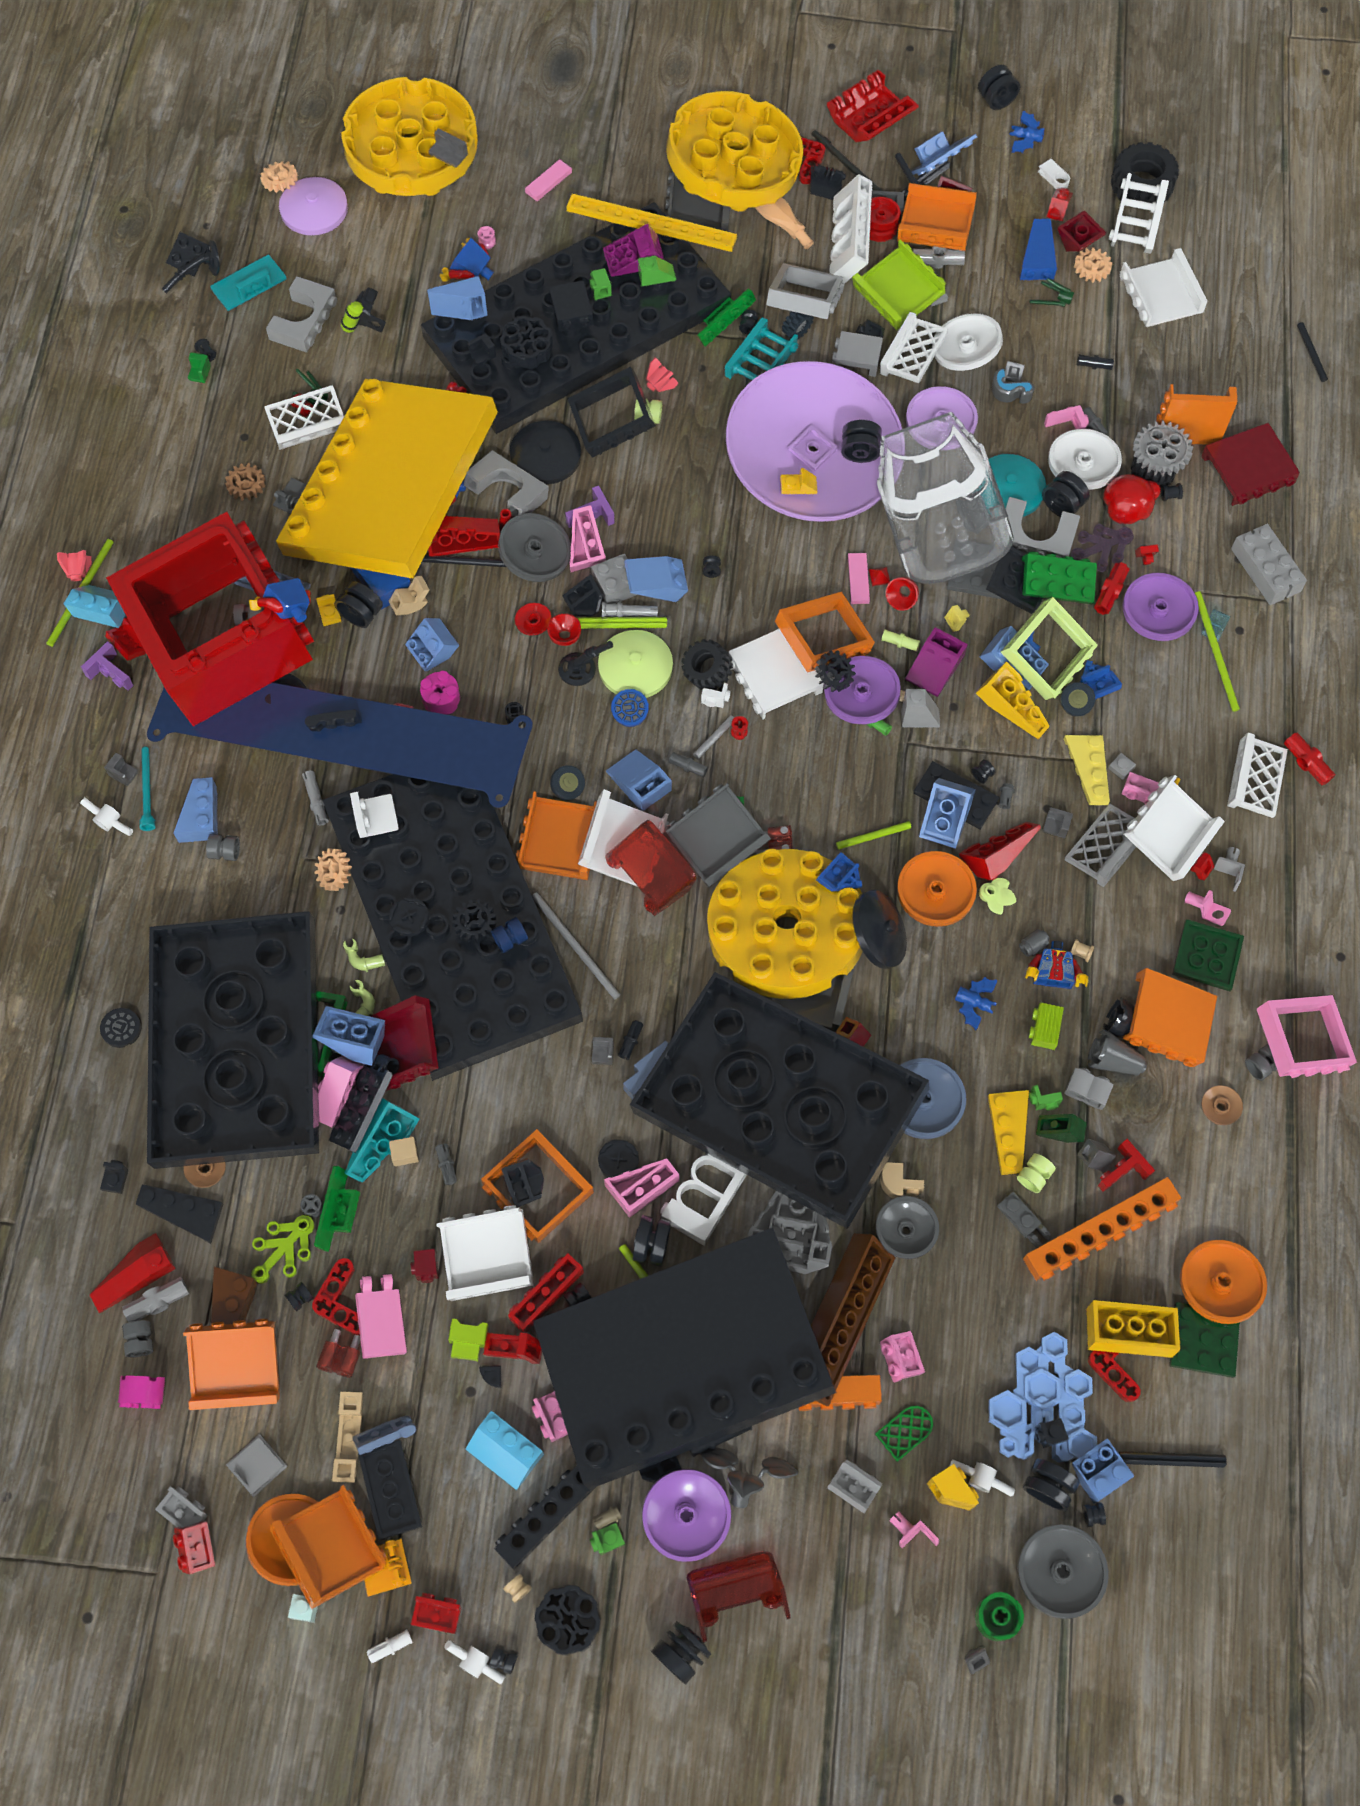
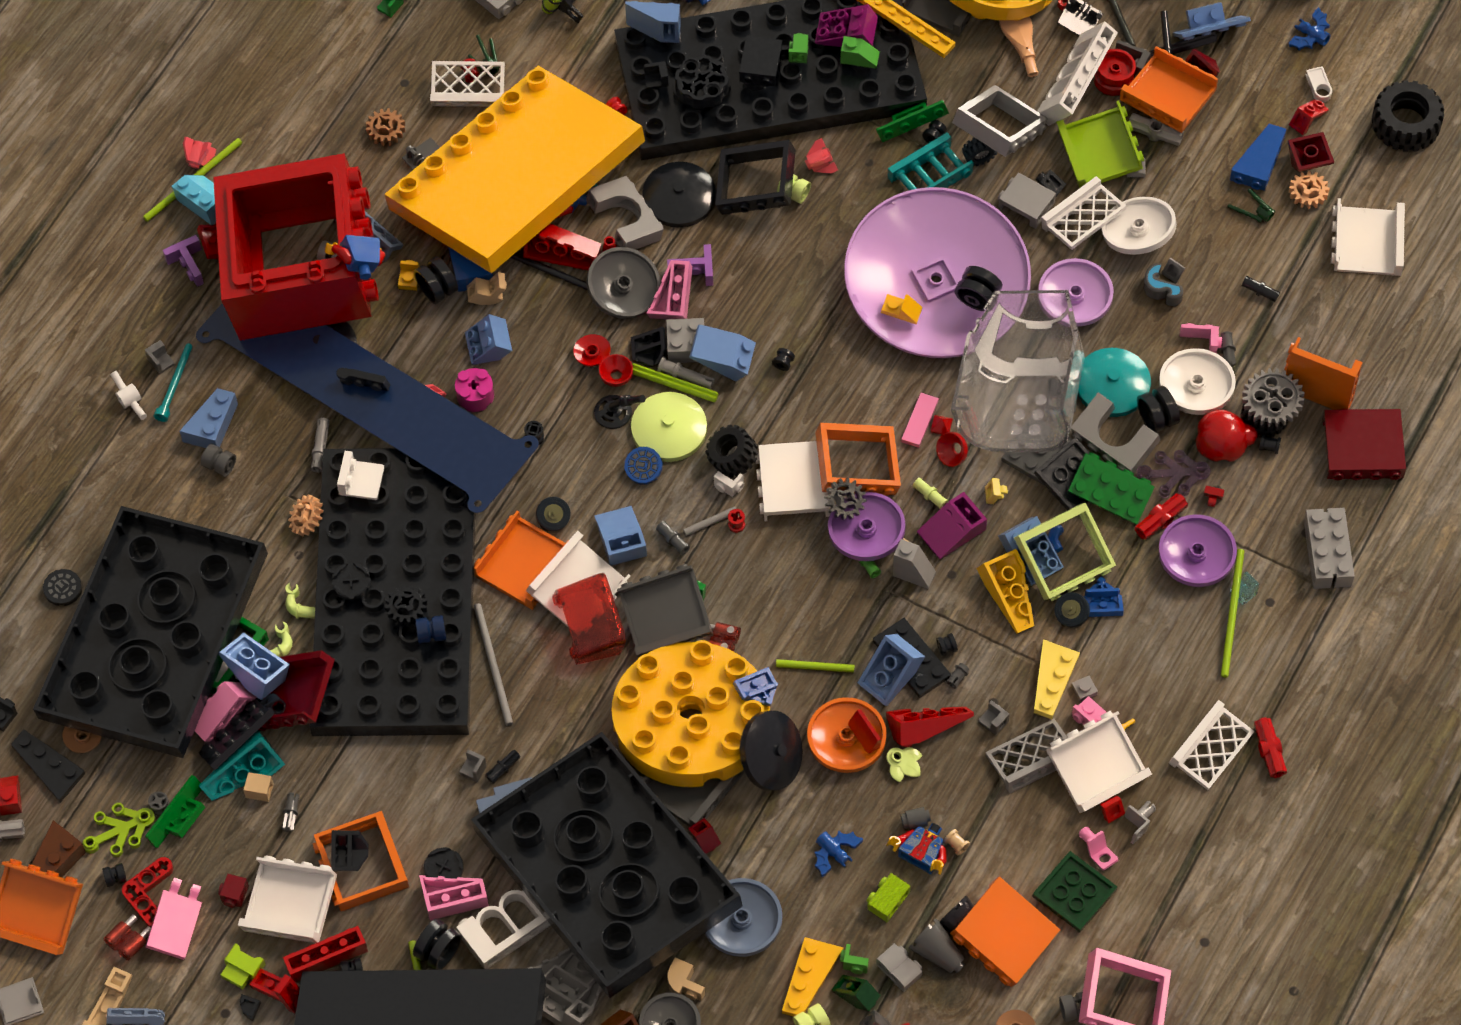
camera: 25 degrees right, 5 degrees down
white fence [1109,173,1169,254] -> none
none -> red slope [848,709,881,754]

